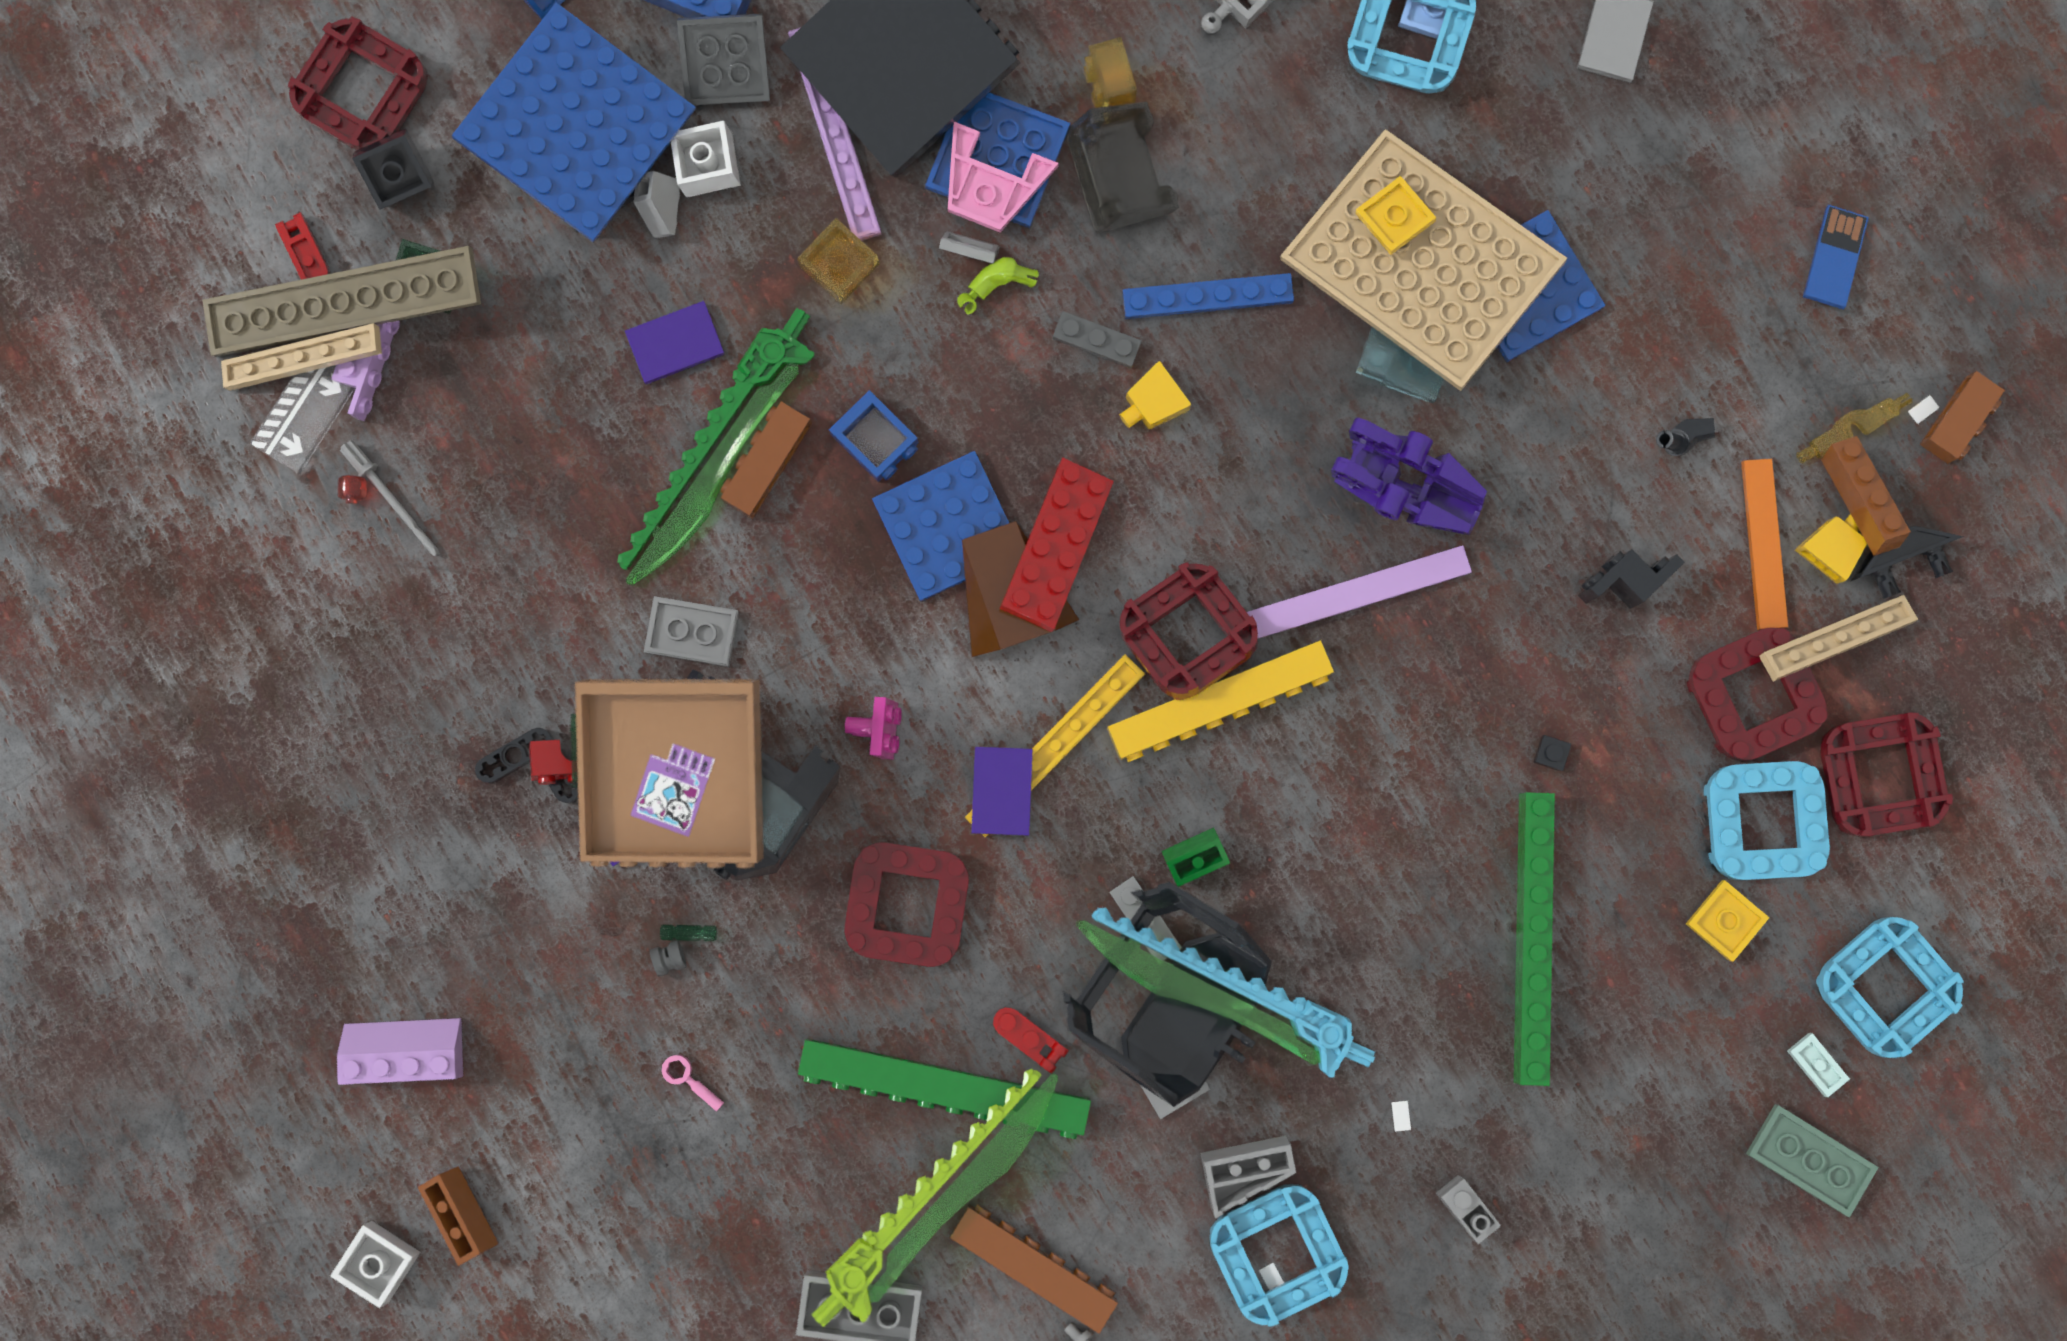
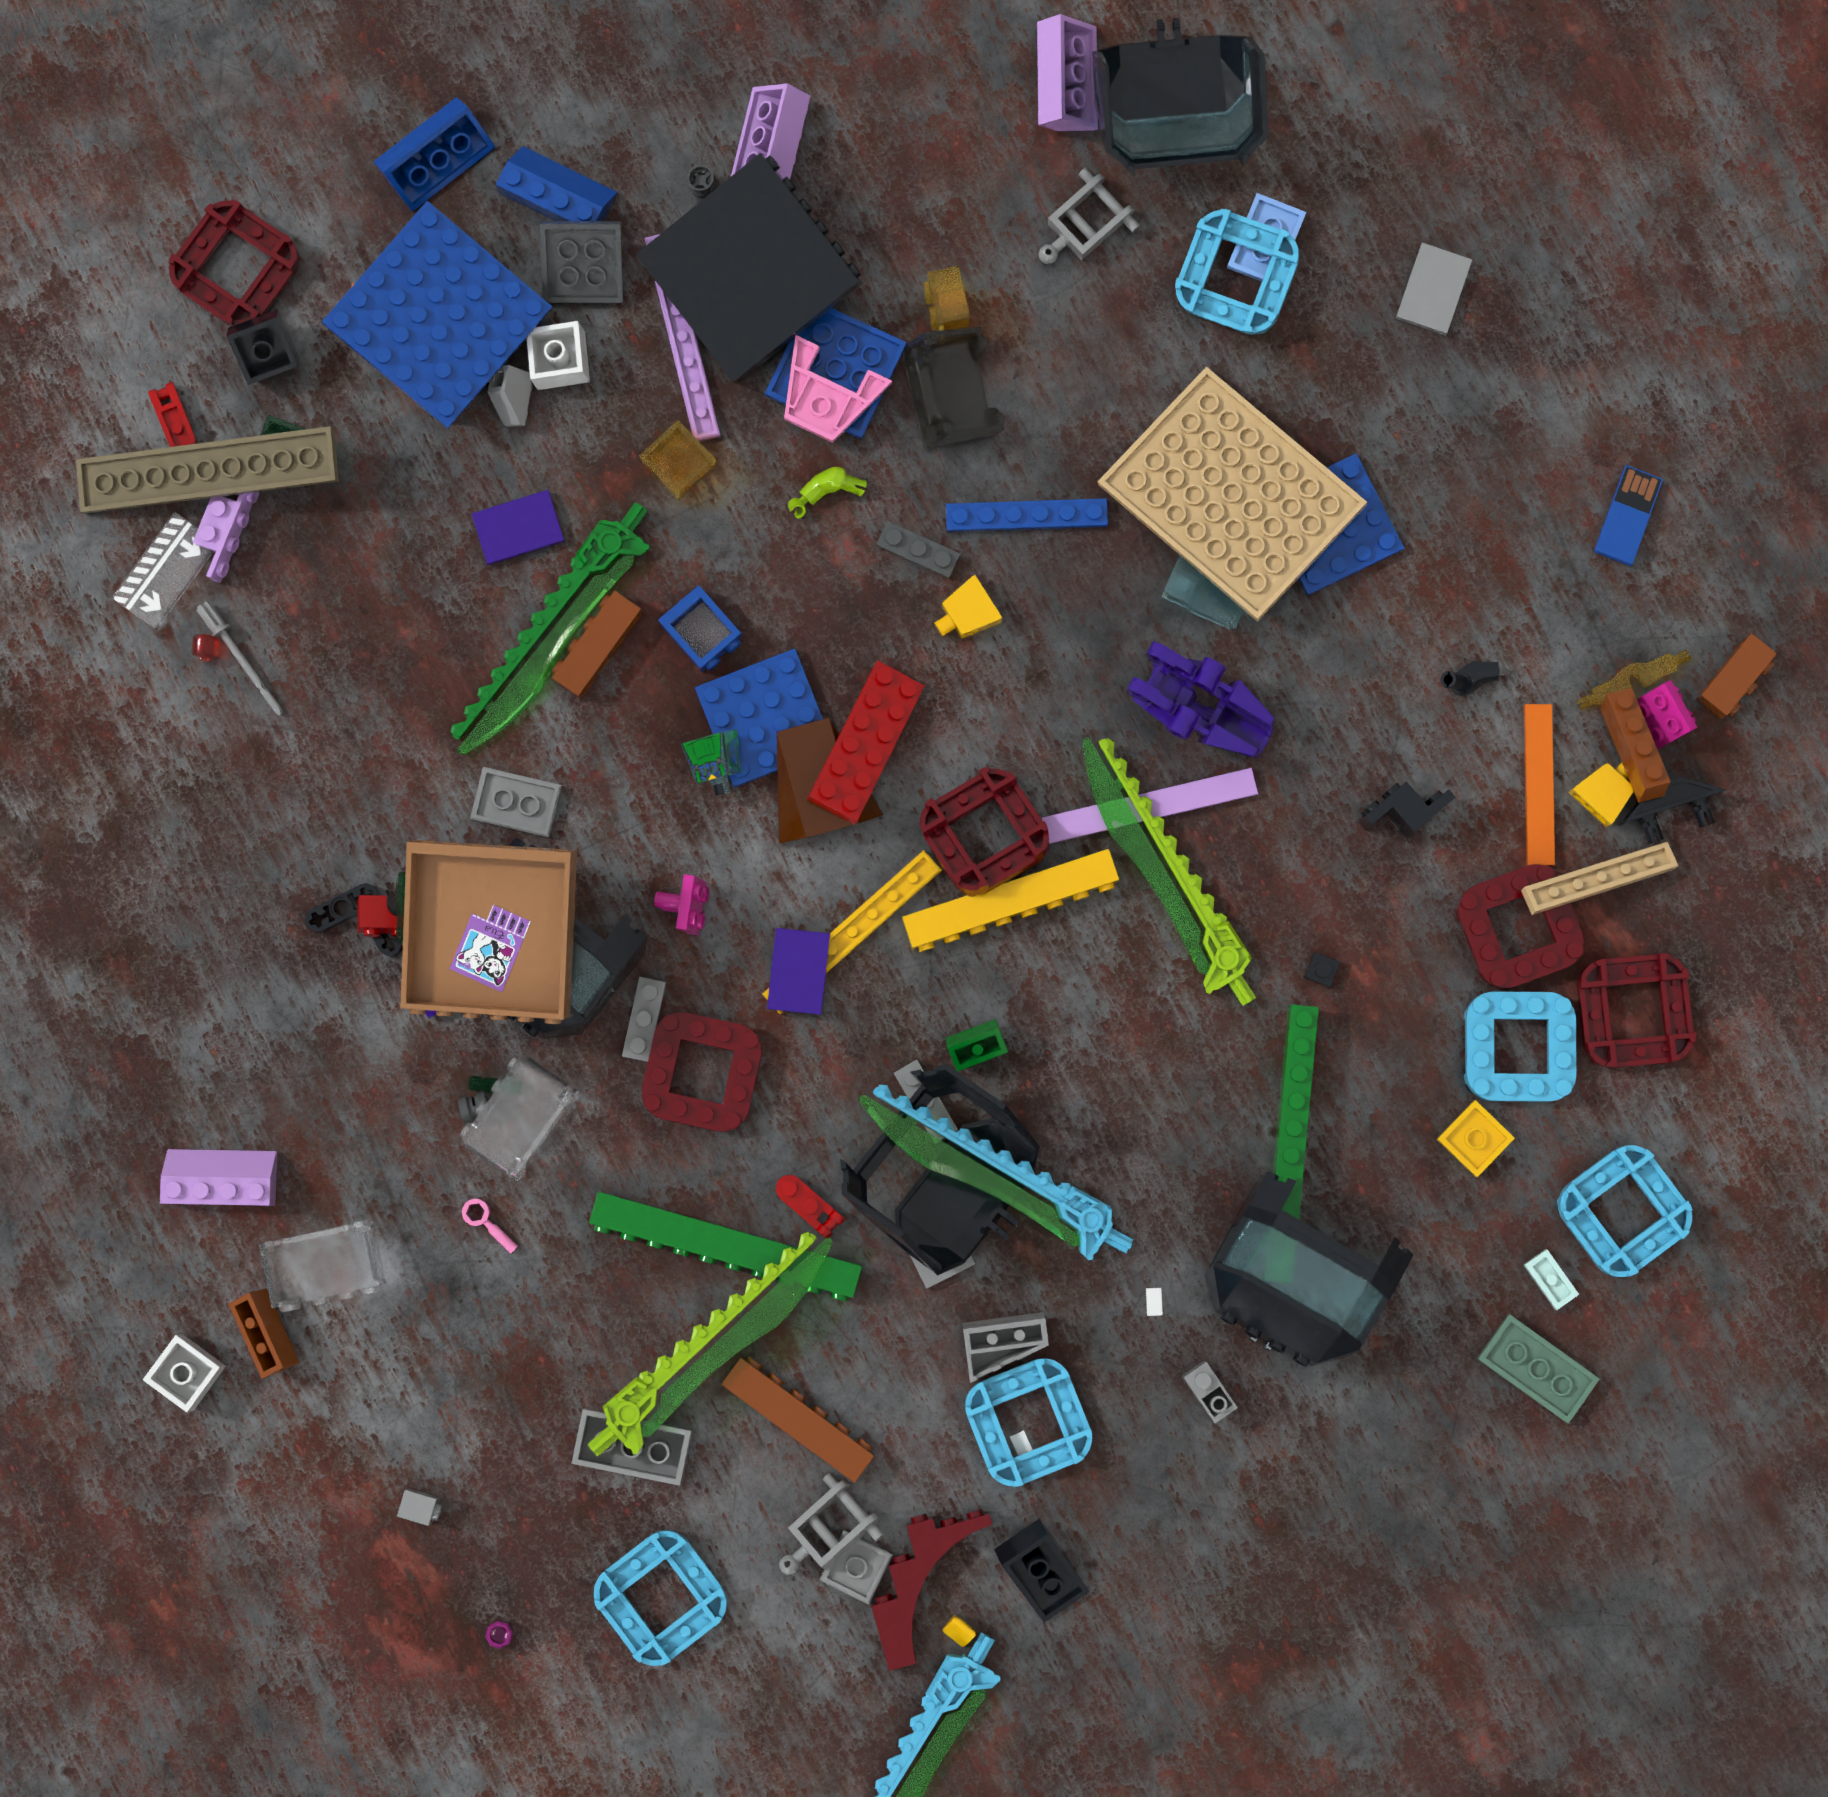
camera: 10 degrees right, 0 degrees up
tan plate [221,323,382,391] -> none
light grey tile [939,231,1000,263] -> none
yellow plate [1355,176,1436,255] -> none
white sticker [1908,395,1940,424] -> none
none -> clear windscreen [259,1220,386,1313]
none -> clear windscreen [459,1053,581,1182]
none -> light grey plate [622,977,666,1062]
none -> torso [681,729,742,796]
none -> piece [1083,738,1256,1006]
none -> black windscreen [1205,1171,1414,1367]
none -> dark pink plate [1637,680,1697,750]

